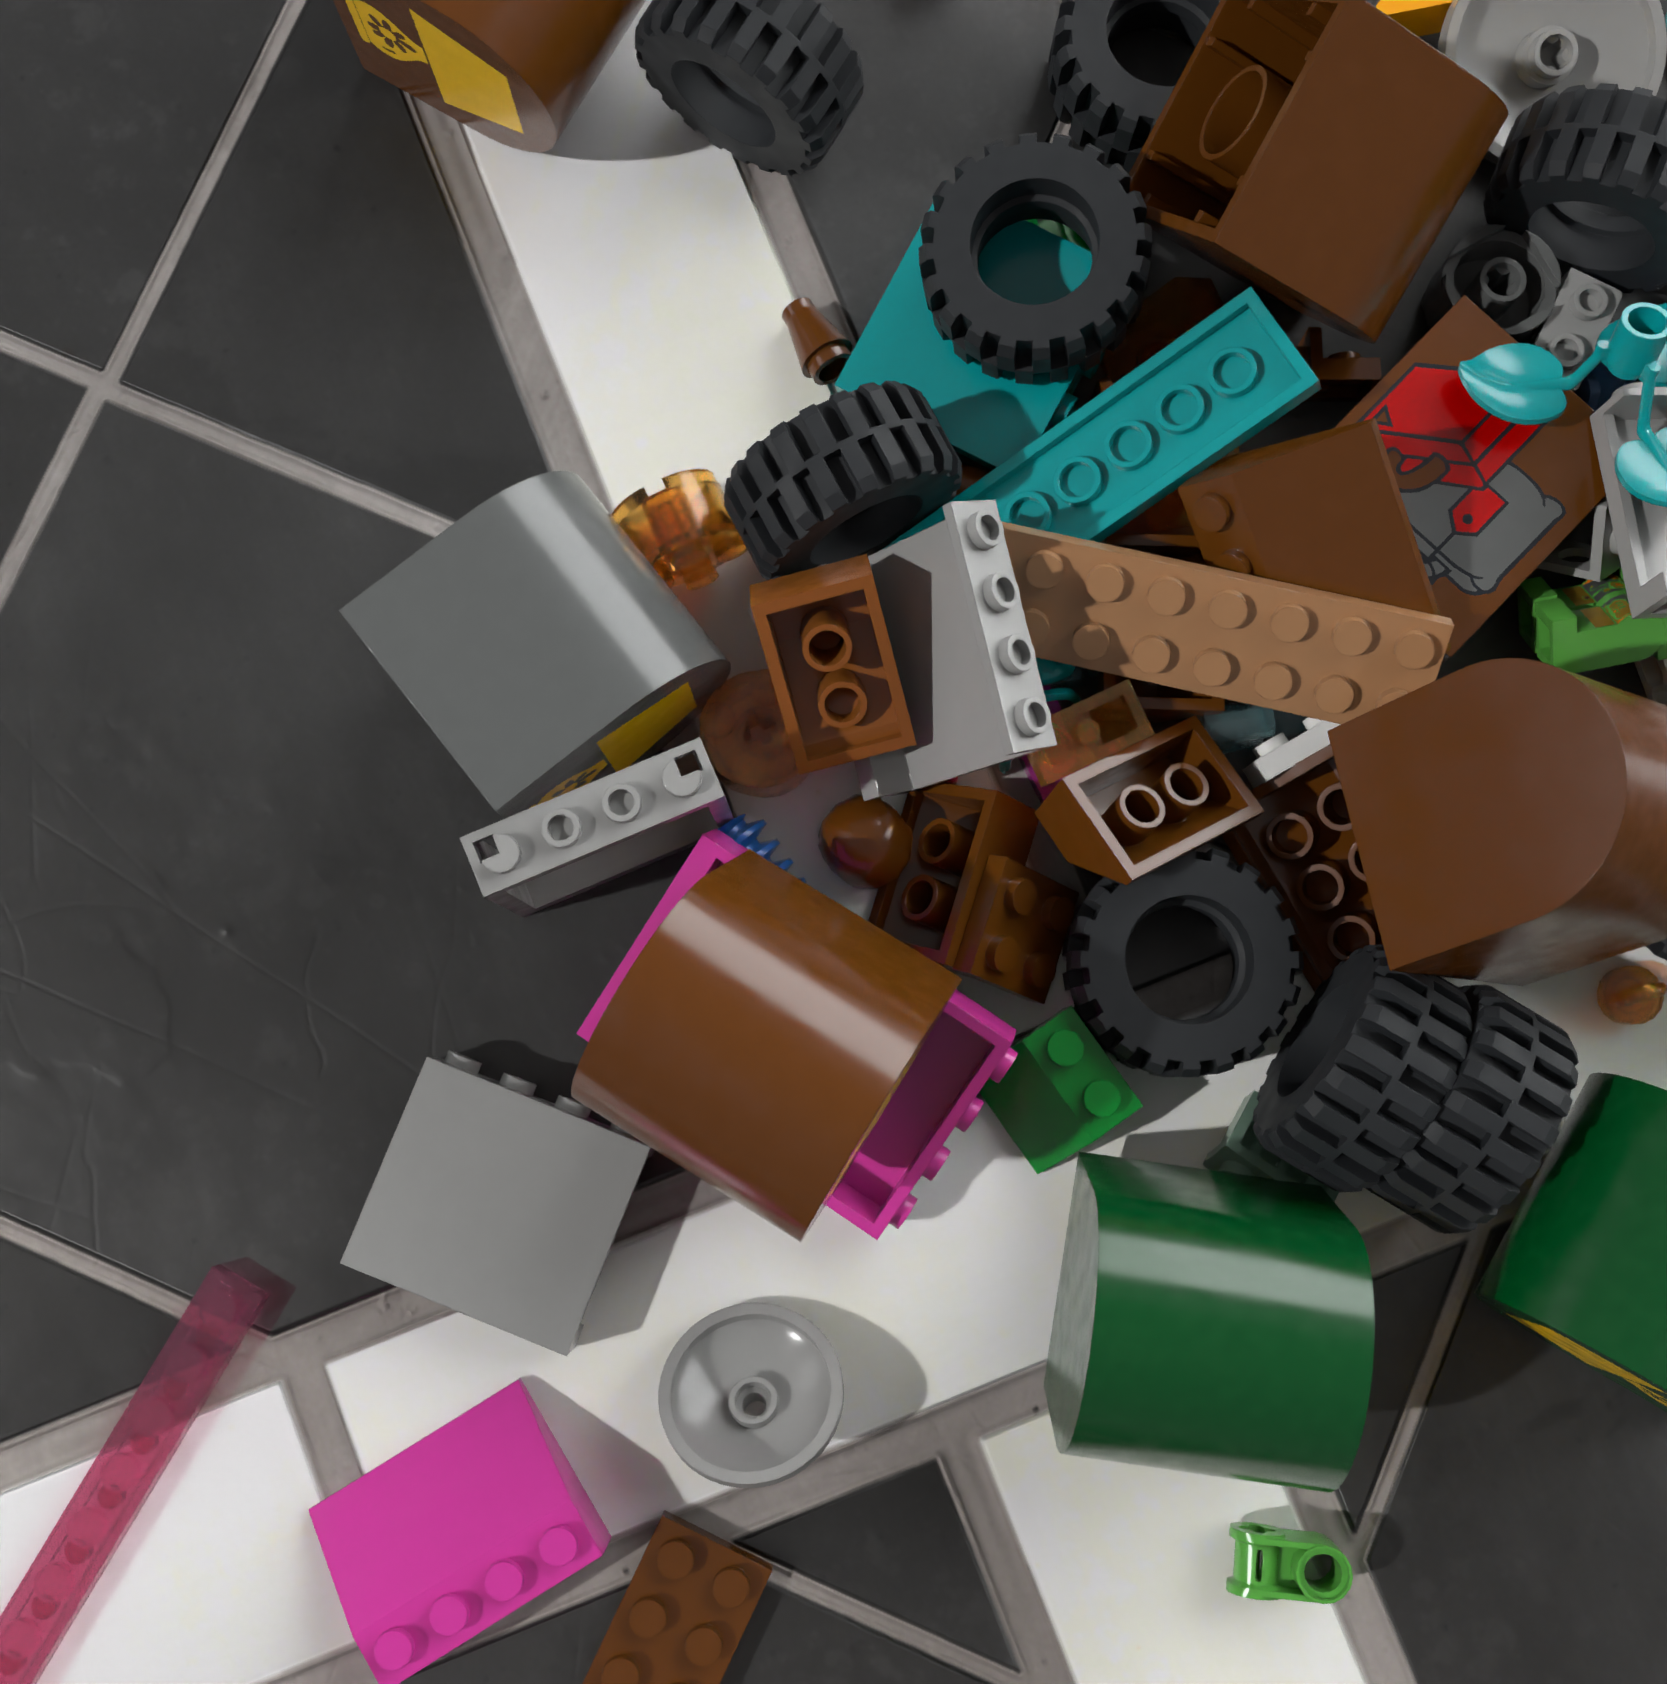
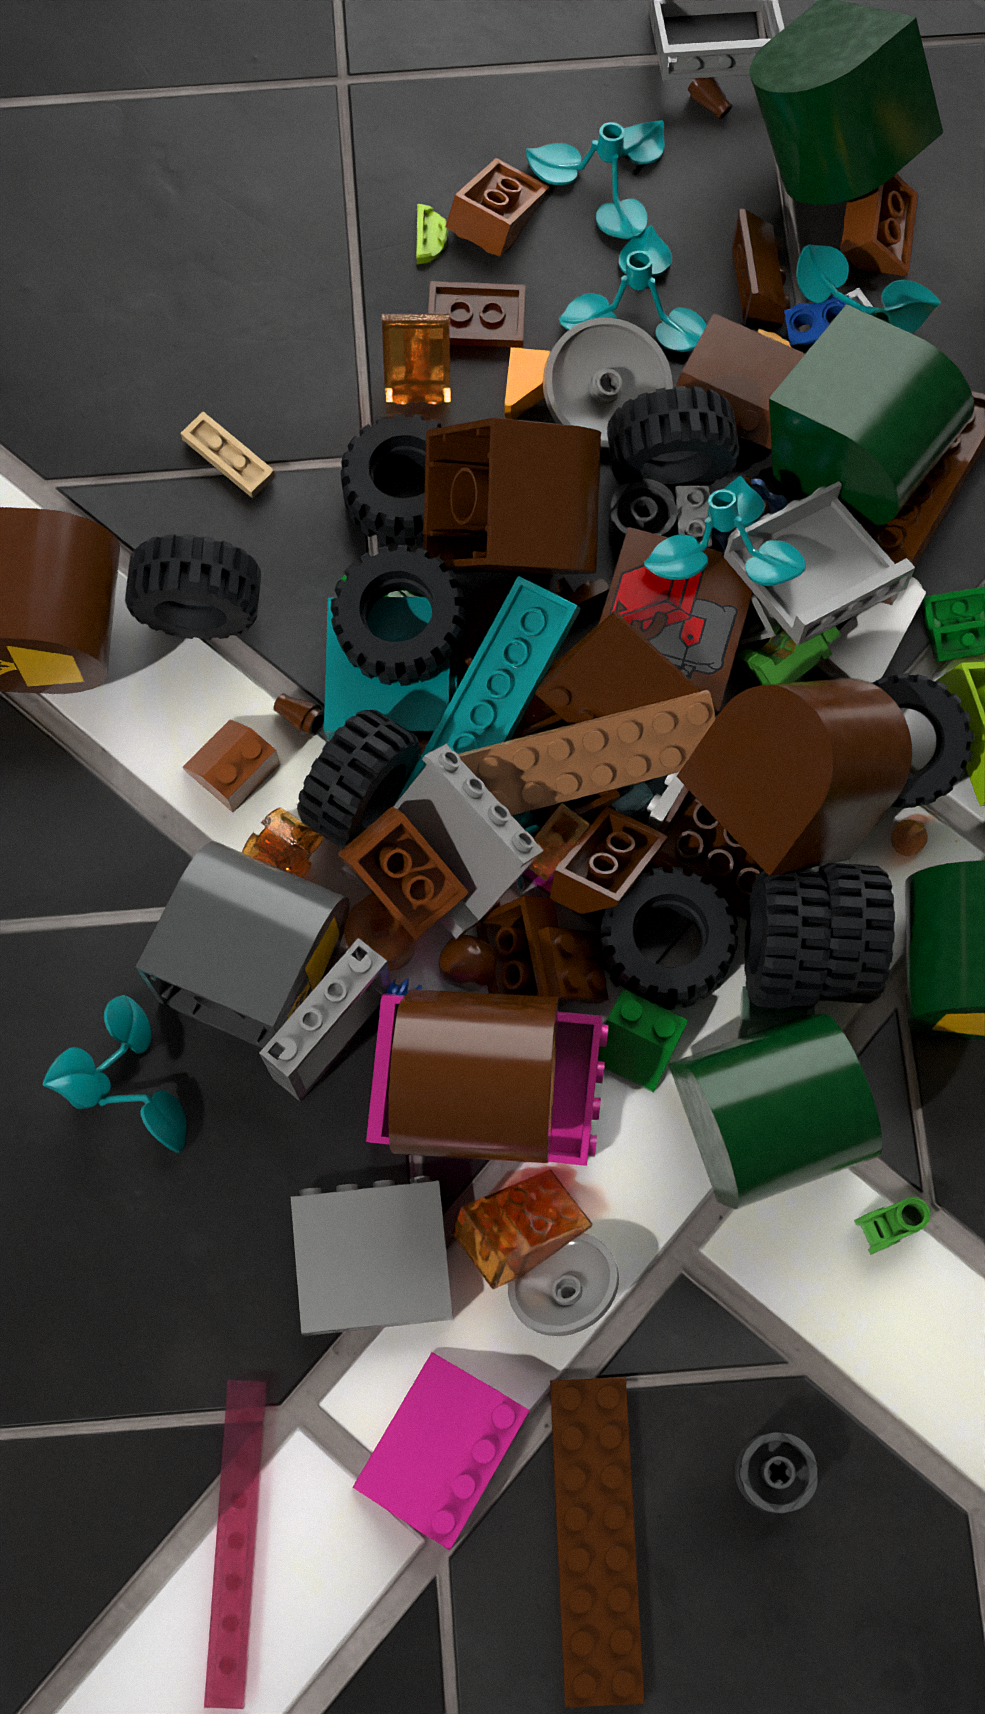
camera: 30 degrees left, 10 degrees down
none -> teal plant [42,995,187,1153]
none -> dark orange slope [182,719,280,812]
none -> clear orange slope [452,1169,593,1289]

